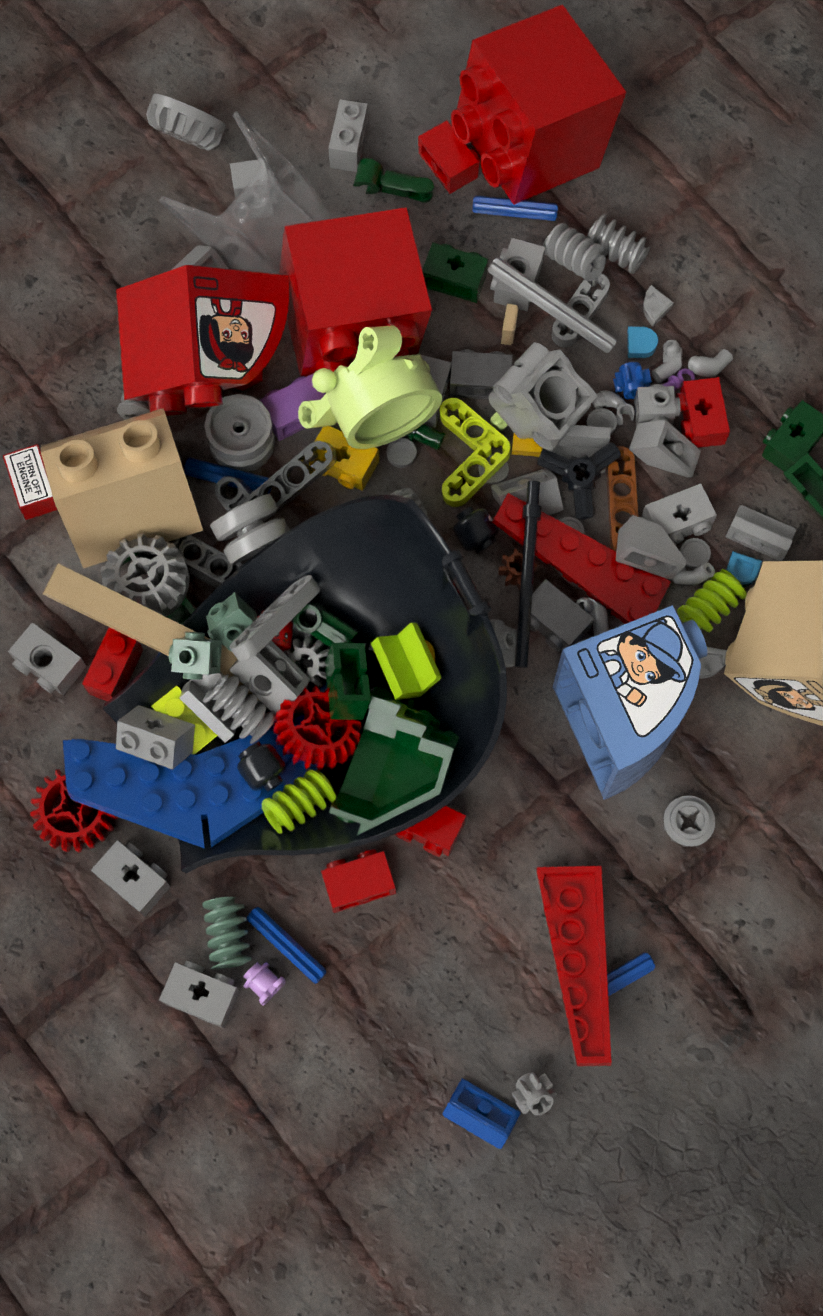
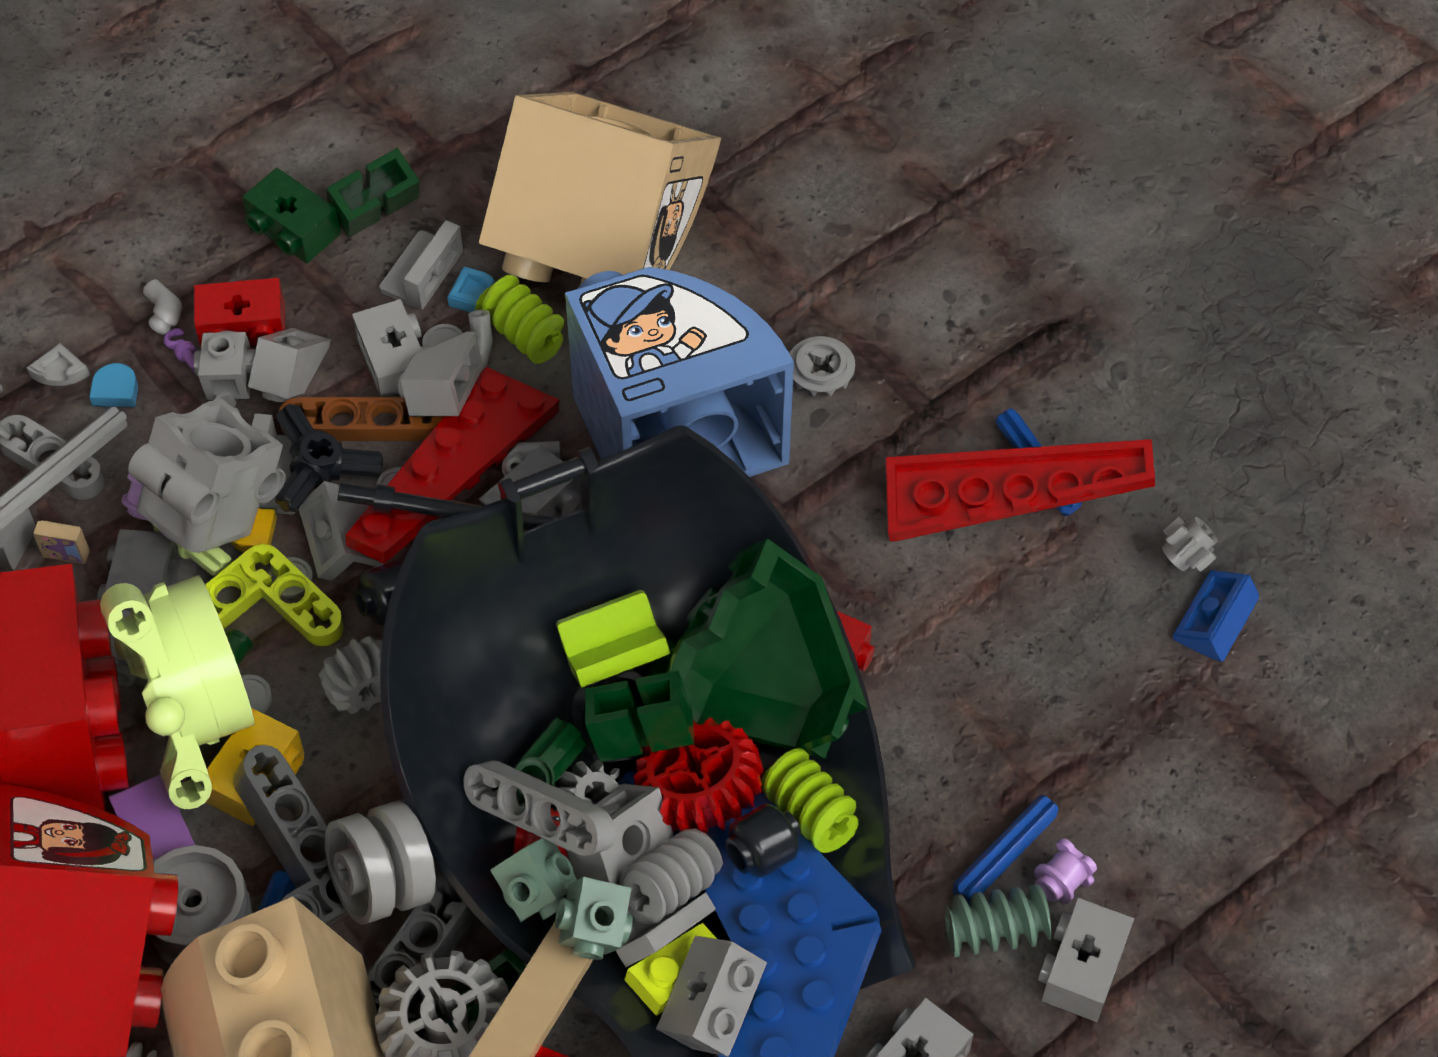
camera: 90 degrees left, 15 degrees down
red brick [321,849,396,913] -> none
blue gear [613,362,652,399] -> none
light grey arm [652,340,683,384] -> none

